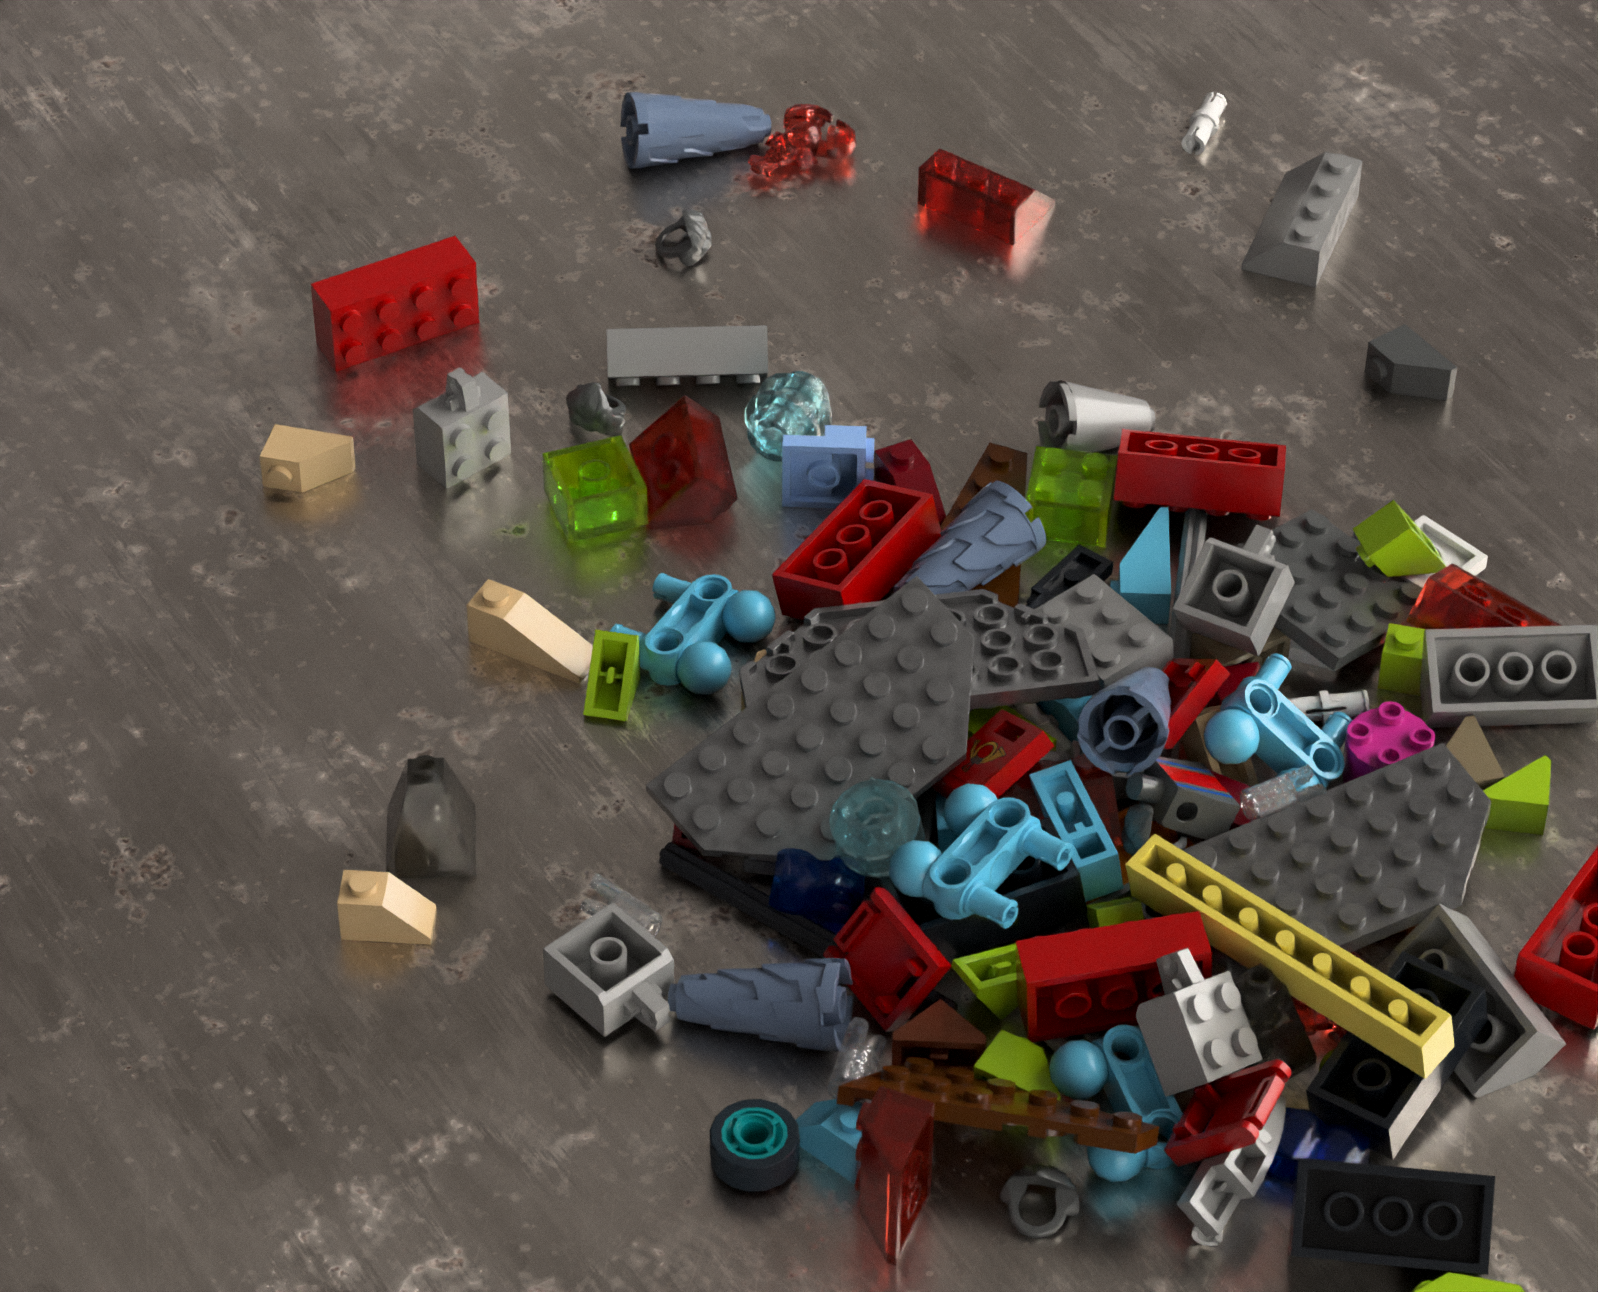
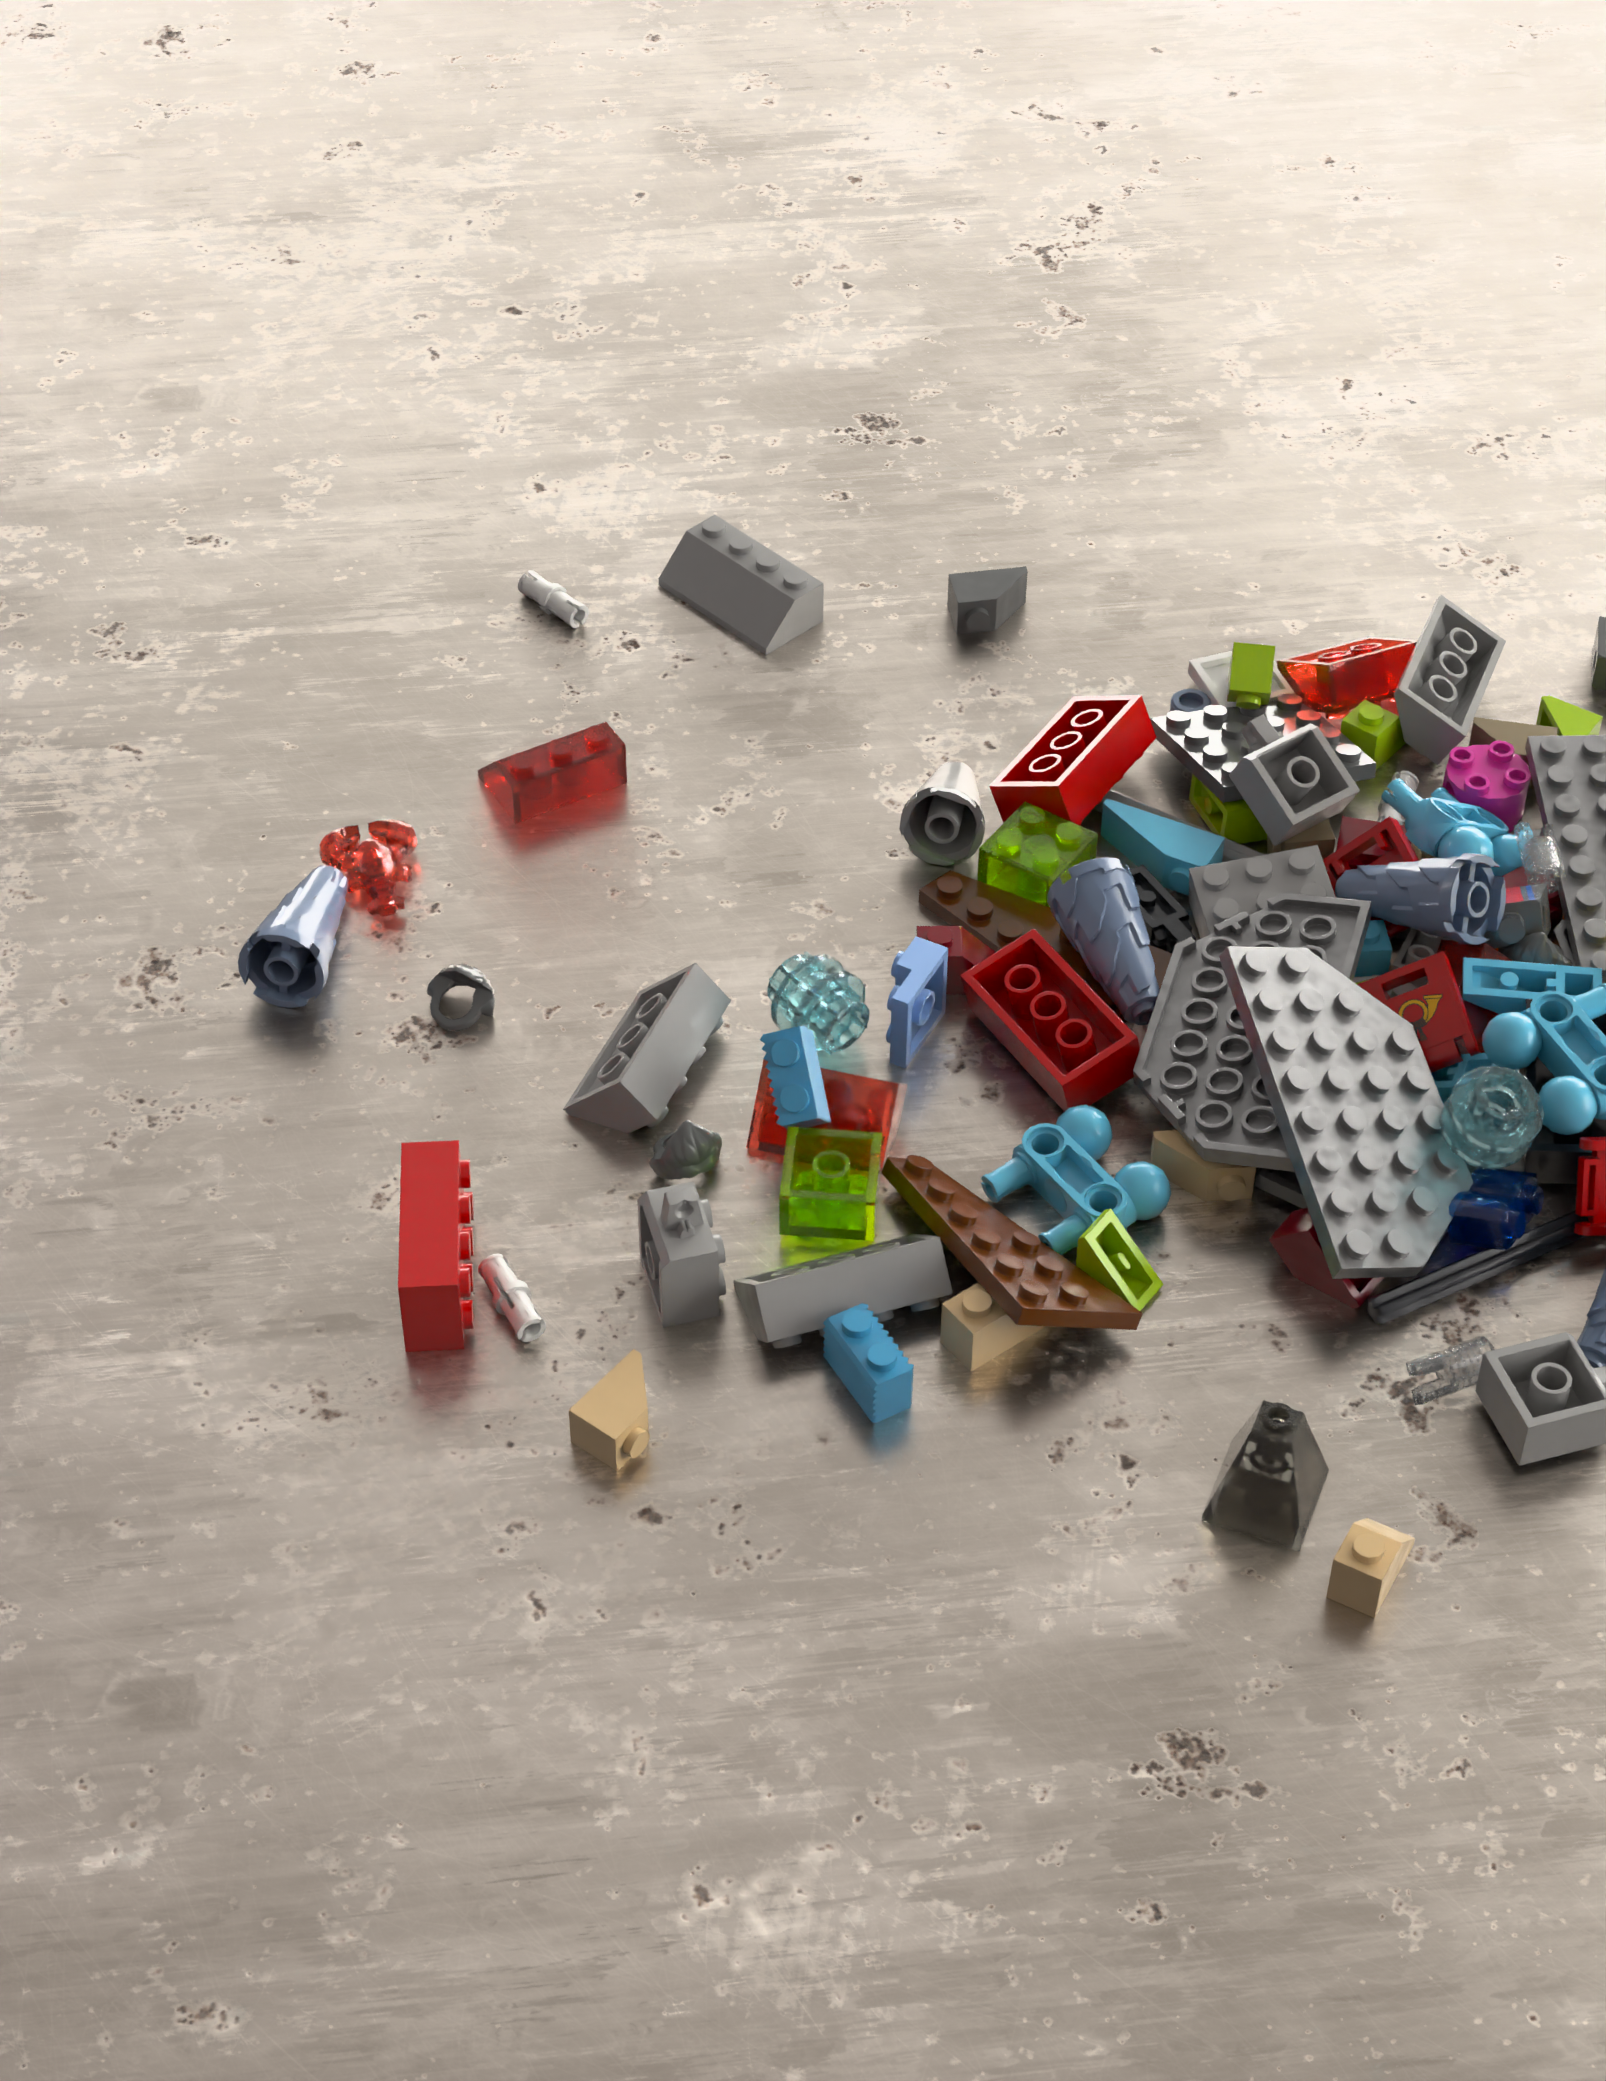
camera: 65 degrees left, 0 degrees up
none -> white pin [478,1253,546,1342]
none -> light grey slope [733,1234,953,1348]
none -> dark azure brick [760,1026,831,1131]
none -> dark azure brick [823,1303,914,1423]
none -> reddish brown wing [881,1155,1143,1330]

